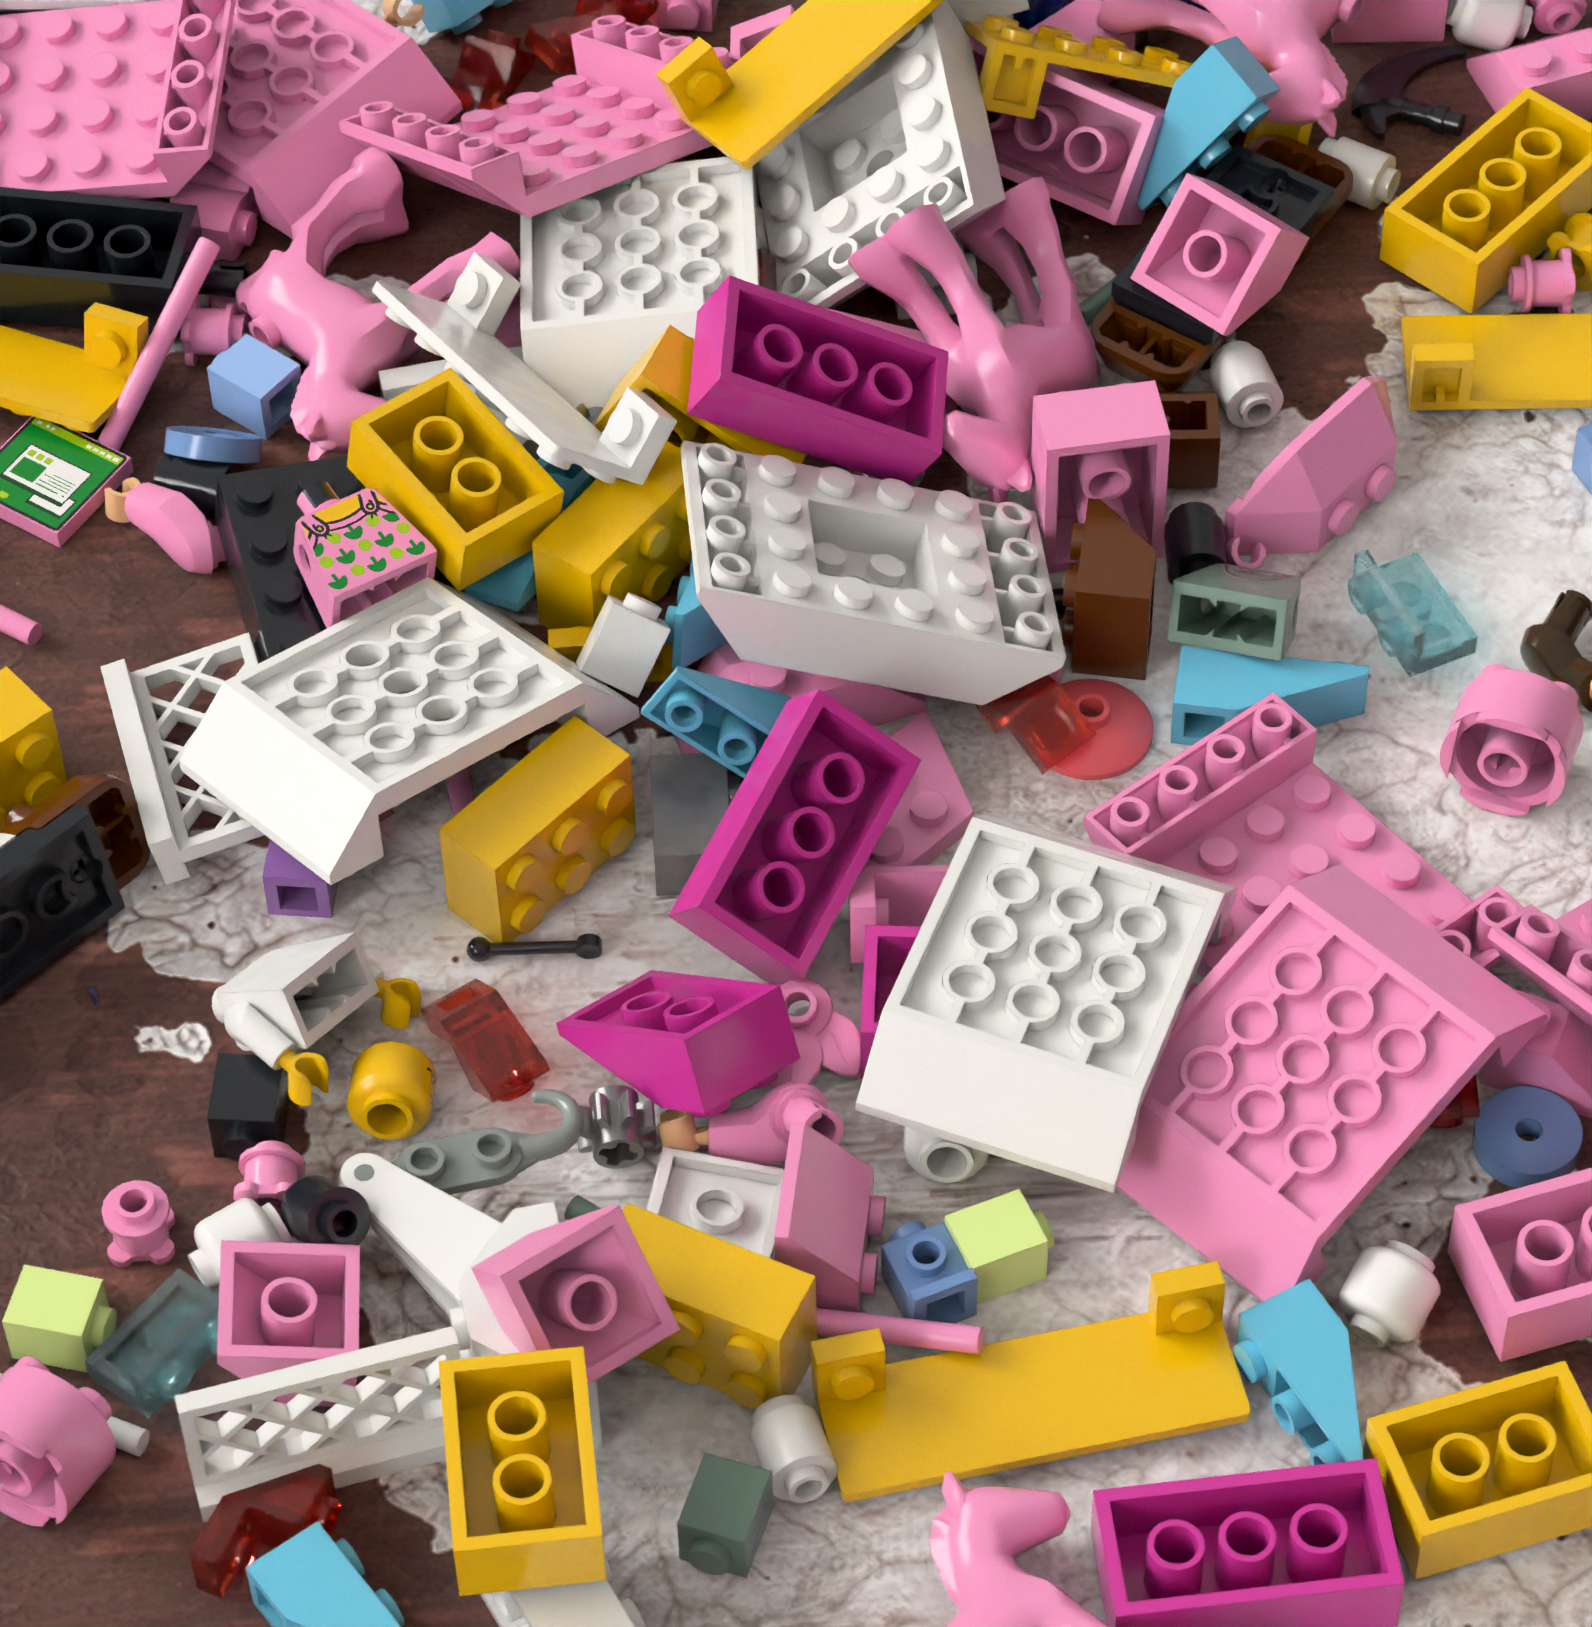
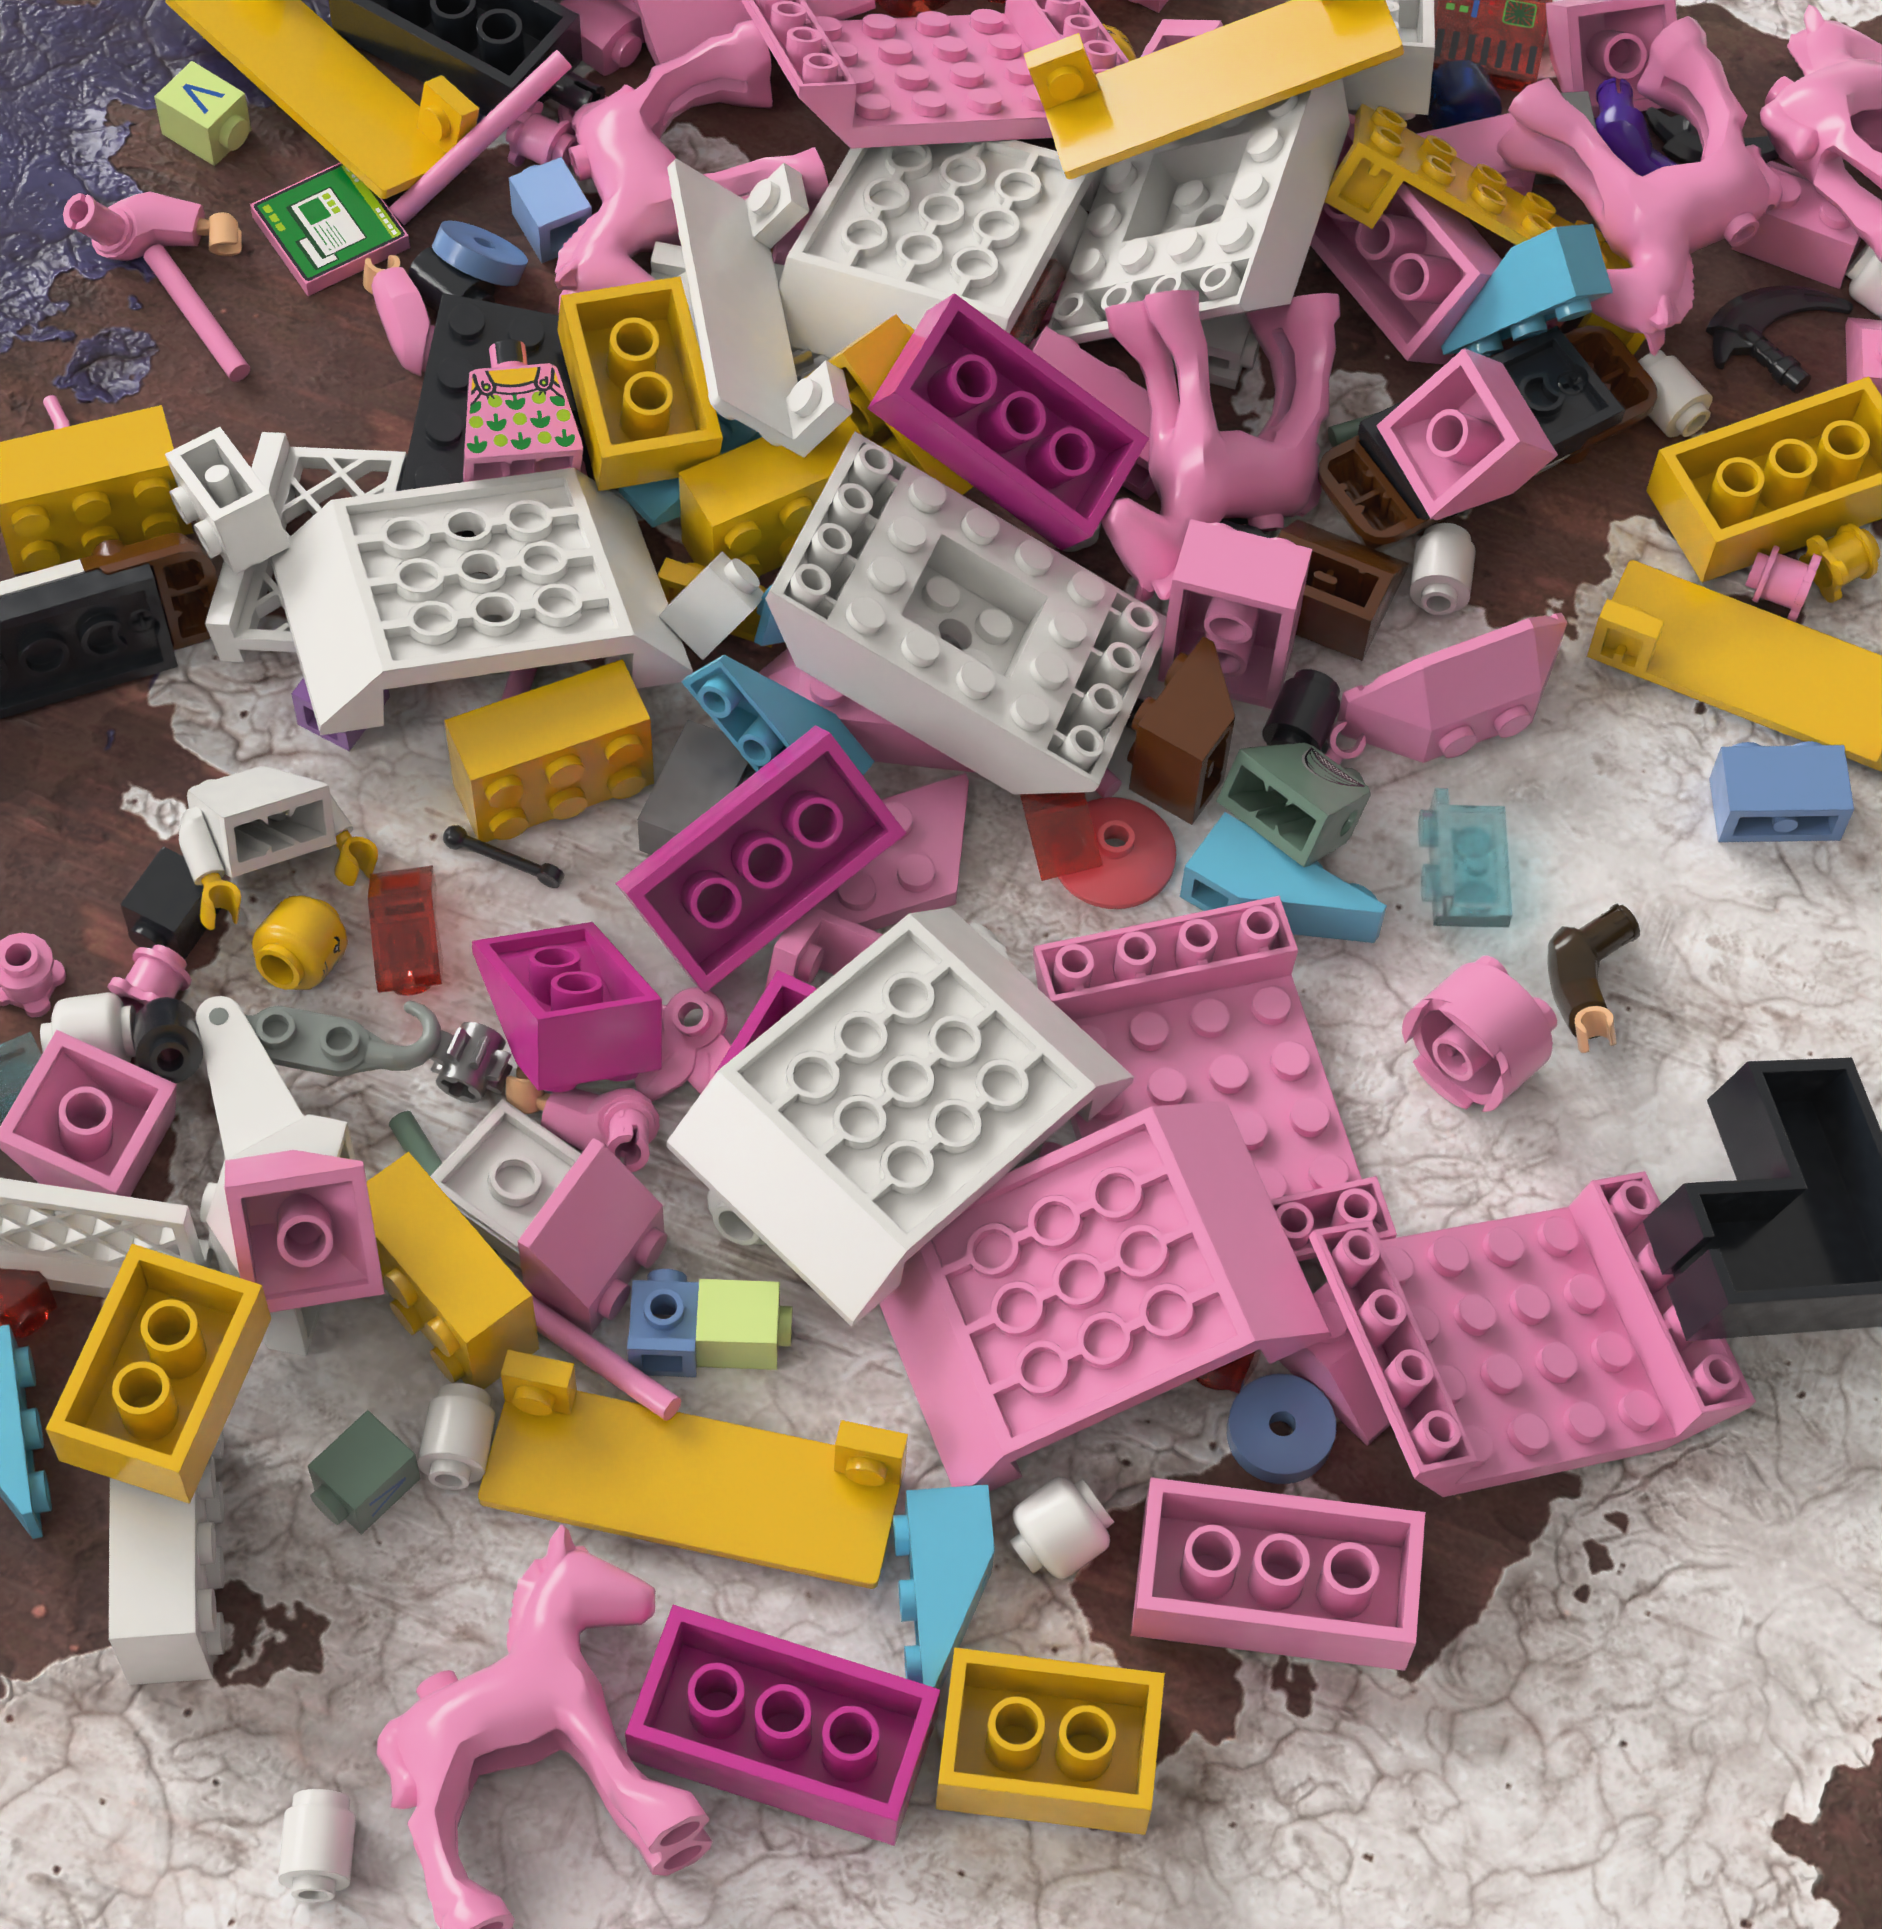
camera: 20 degrees right, 10 degrees up
none -> white brick [165,427,290,575]

